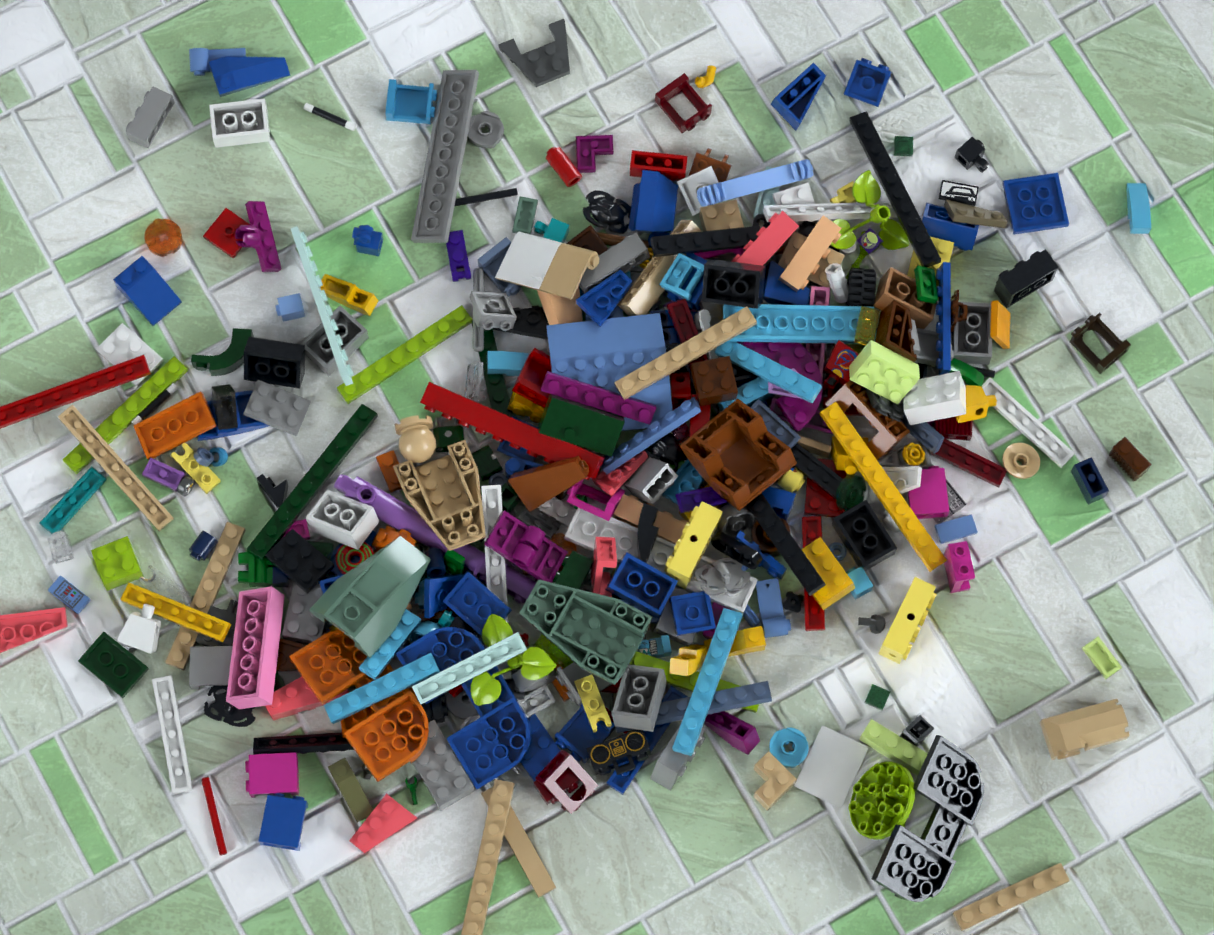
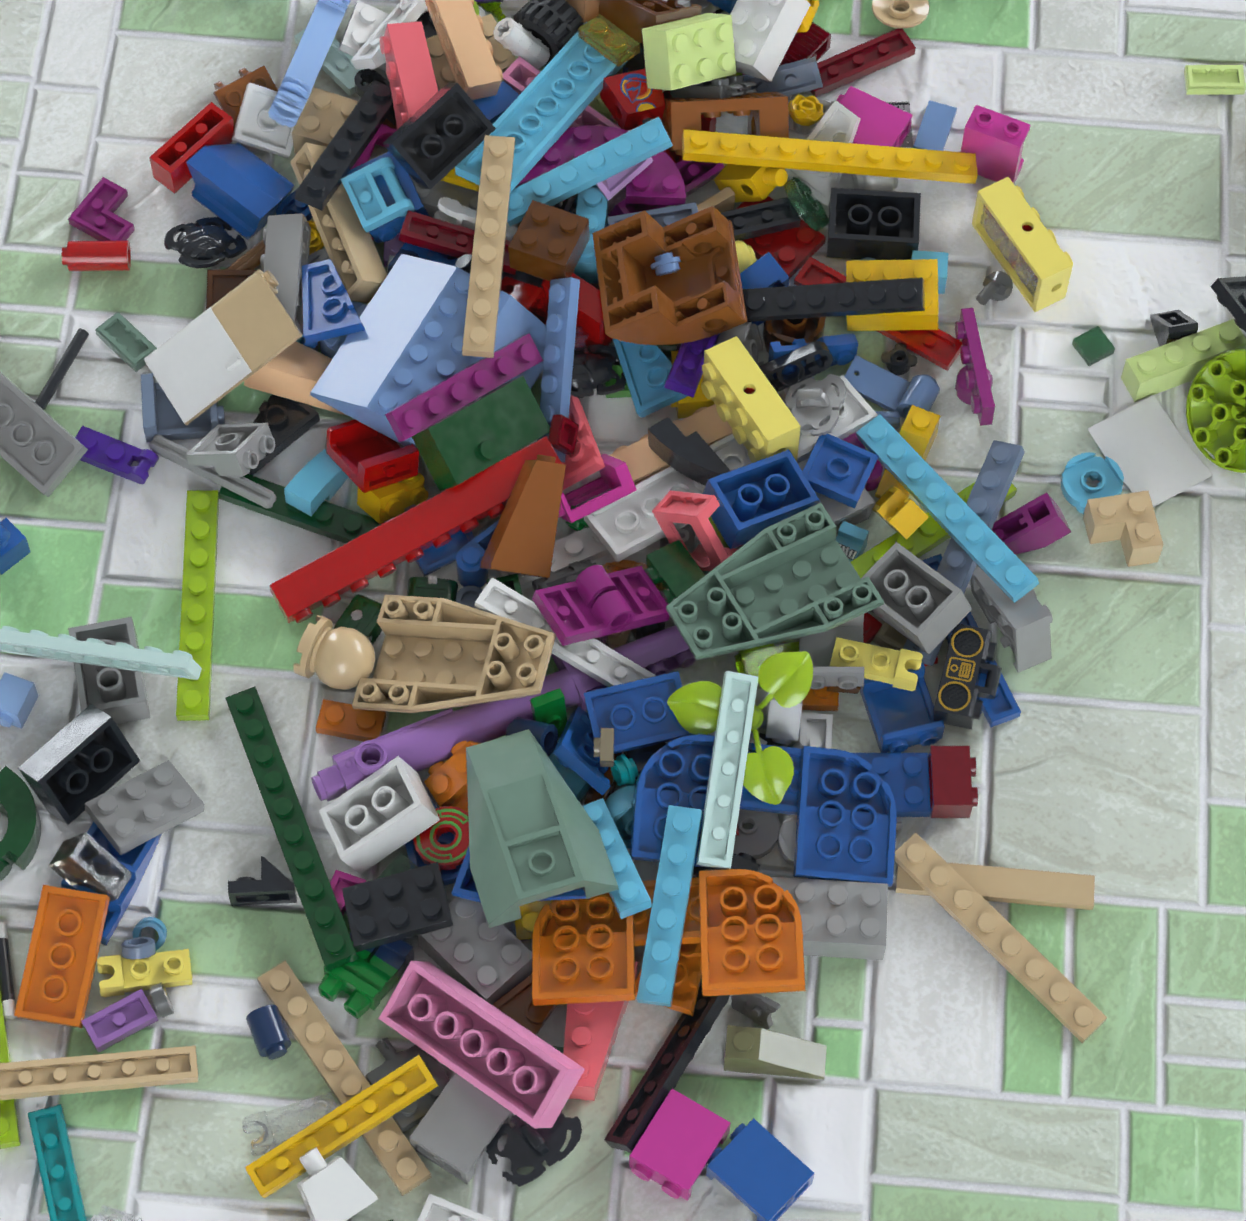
camera: 55 degrees left, 10 degrees down
lime brick [91,536,144,591] -> none
yellow slope [320,274,379,316] -> none
coral wing [349,793,417,853] -> none
green hand [405,776,418,805] -> none
clear plate [464,361,487,402] -> none
teal brick [534,218,569,243] -> none
panel [535,750,598,814] -> none
light grey brick [624,457,678,504] -> none
dark red panel [655,73,712,133] -> none
yellow arm [695,65,716,89] -> none
none -> dark red tile [548,414,579,454]
none -> dark tan plate [594,728,614,767]
none -> medium blue plate [650,252,681,276]
none -> magenta plate [955,308,995,426]

